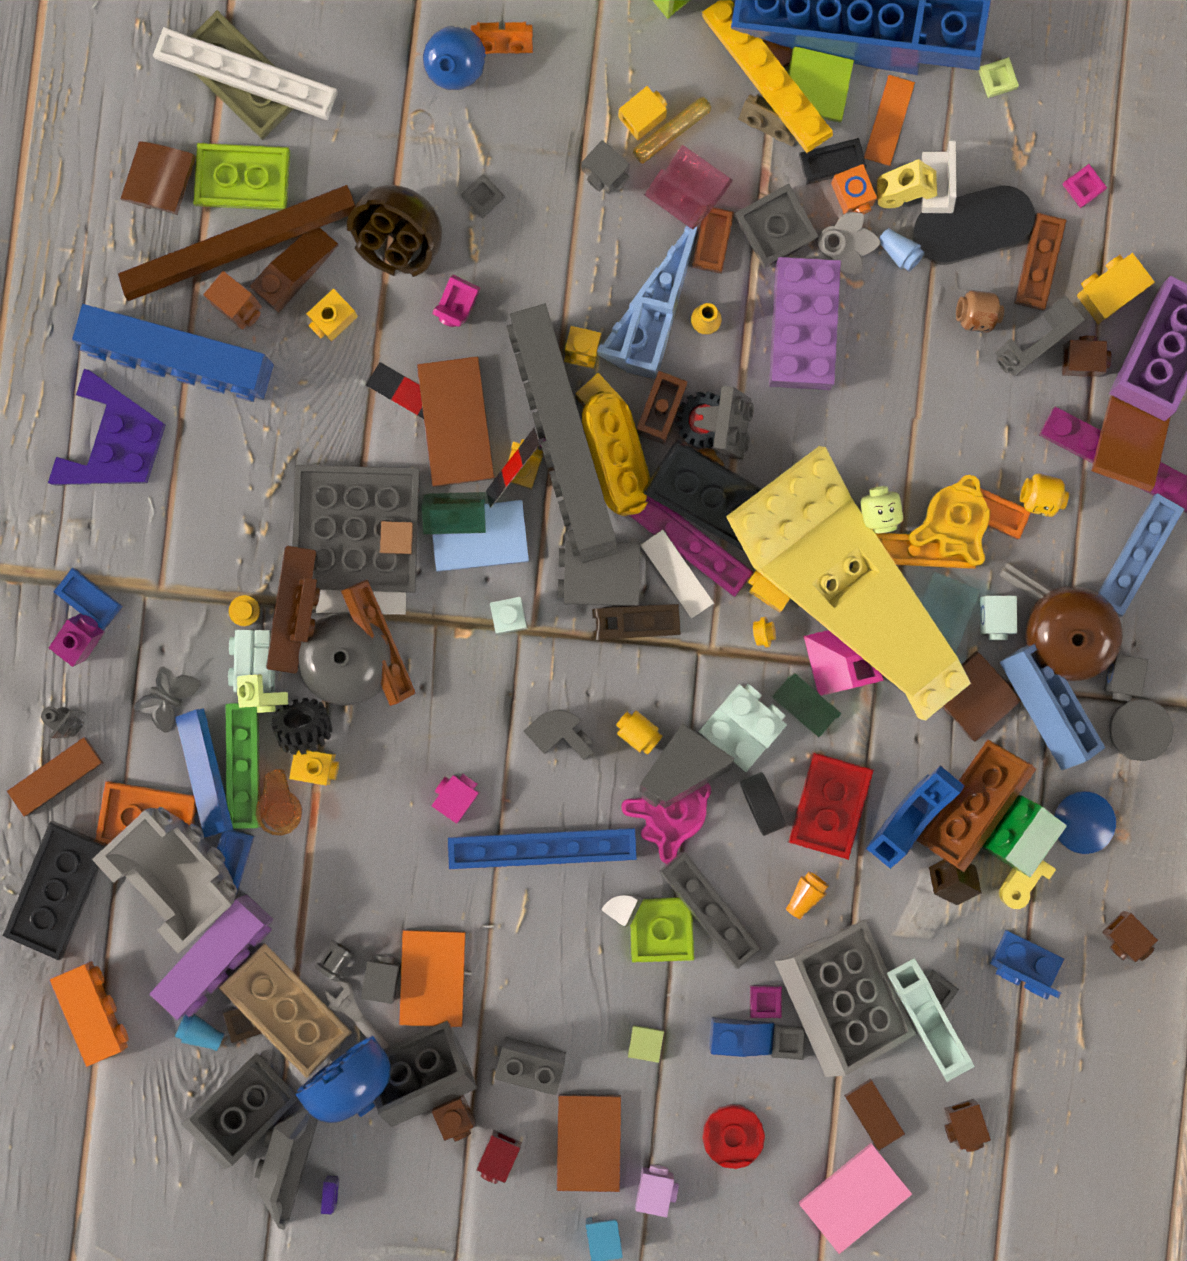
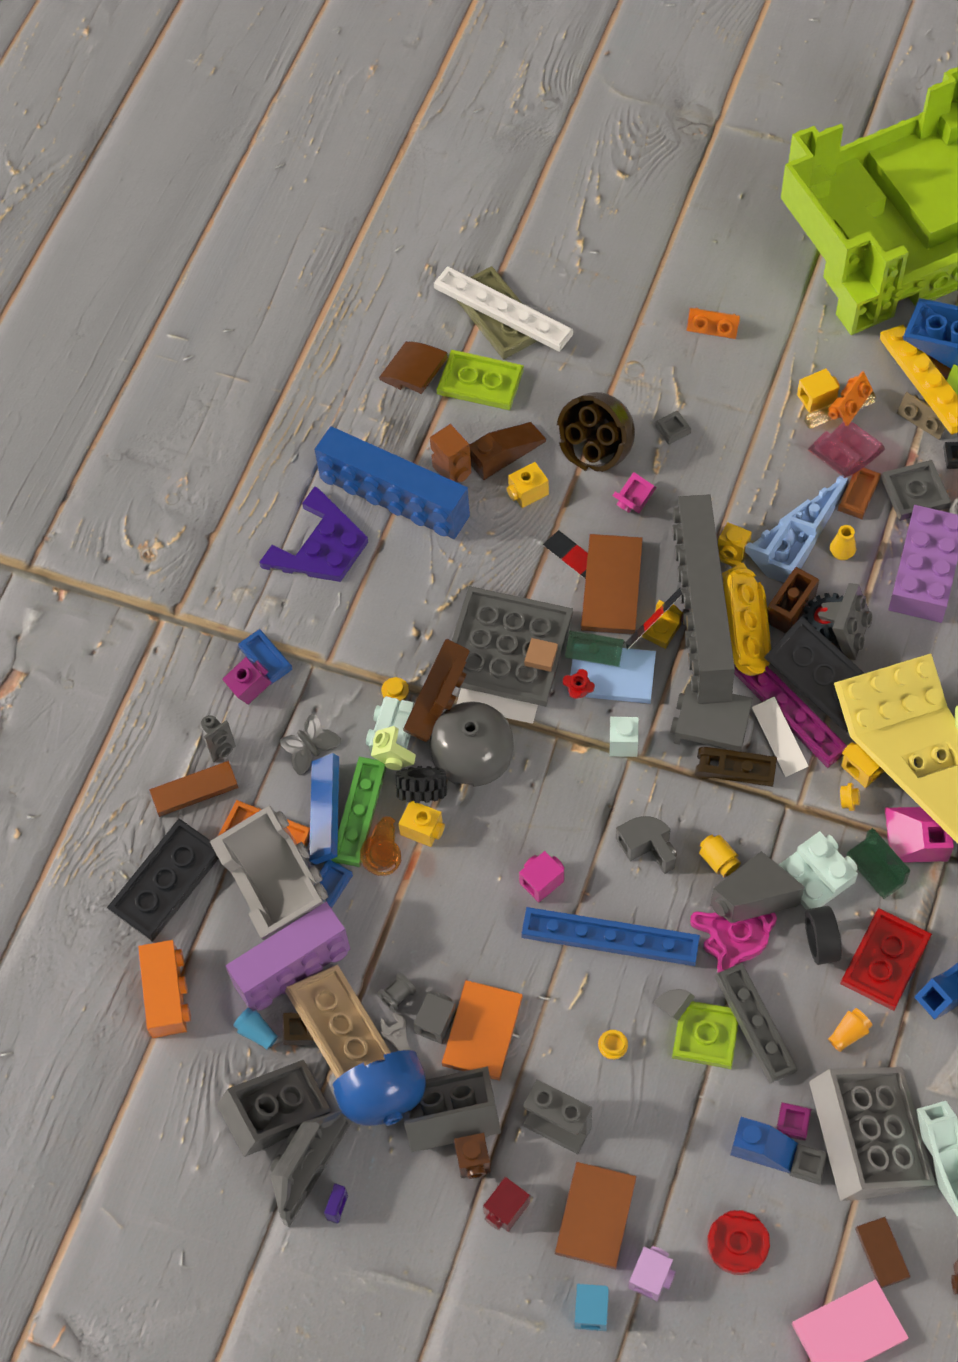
camera: 15 degrees right, 25 degrees down
reddish brown tile [118,185,355,301] -> none
dark orange tile [341,579,416,706] -> none
blue cylinder [423,26,486,90] -> none
dark grey brick [581,140,630,194] -> none
yellowish green tile [628,1025,664,1063] -> none
none -> red plate [563,669,595,699]
none -> yellow plate [598,1030,628,1060]
none -> orange hinge [828,371,873,426]

